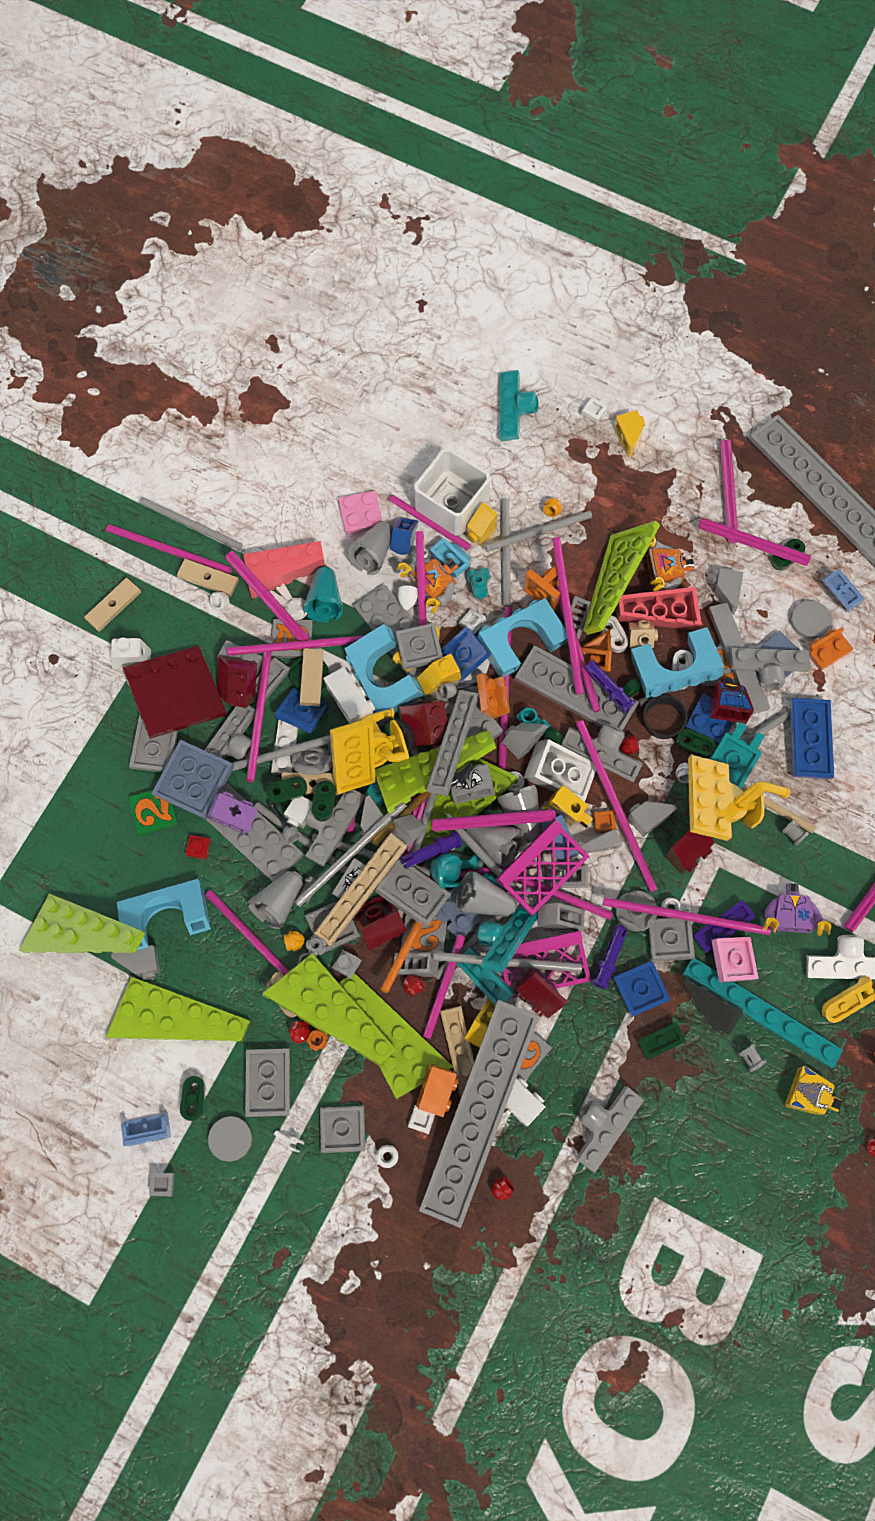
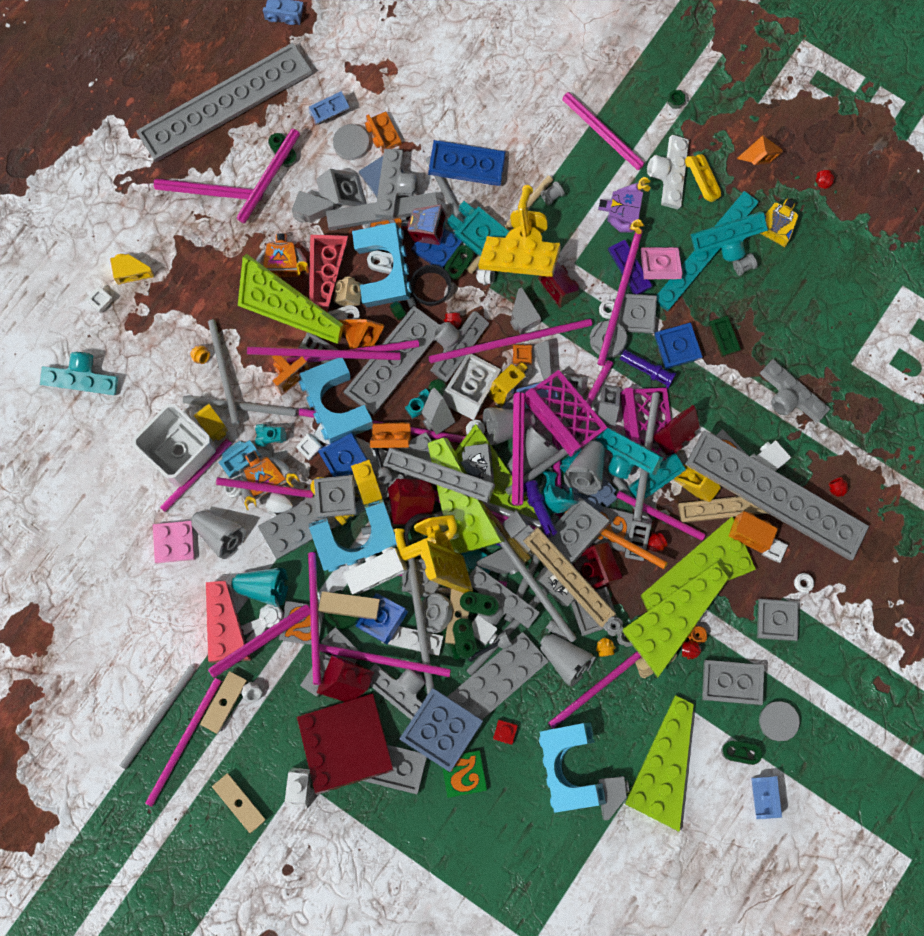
camera: 85 degrees left, 5 degrees up
lime wing [19,894,145,953] -> none
light grey plate [149,1173,175,1196] -> none
medium lavender brick [206,792,258,834] -> none
white hand [274,1130,304,1153] -> none
light grey plate [332,950,362,979] -> none
blue slope [390,517,419,555] -> none
dark purple pin [584,660,636,714] -> none
clear smoke slope [683,975,743,1035] -> none
none -> light grey slope [316,169,365,206]
none -> teal plate [690,211,768,261]

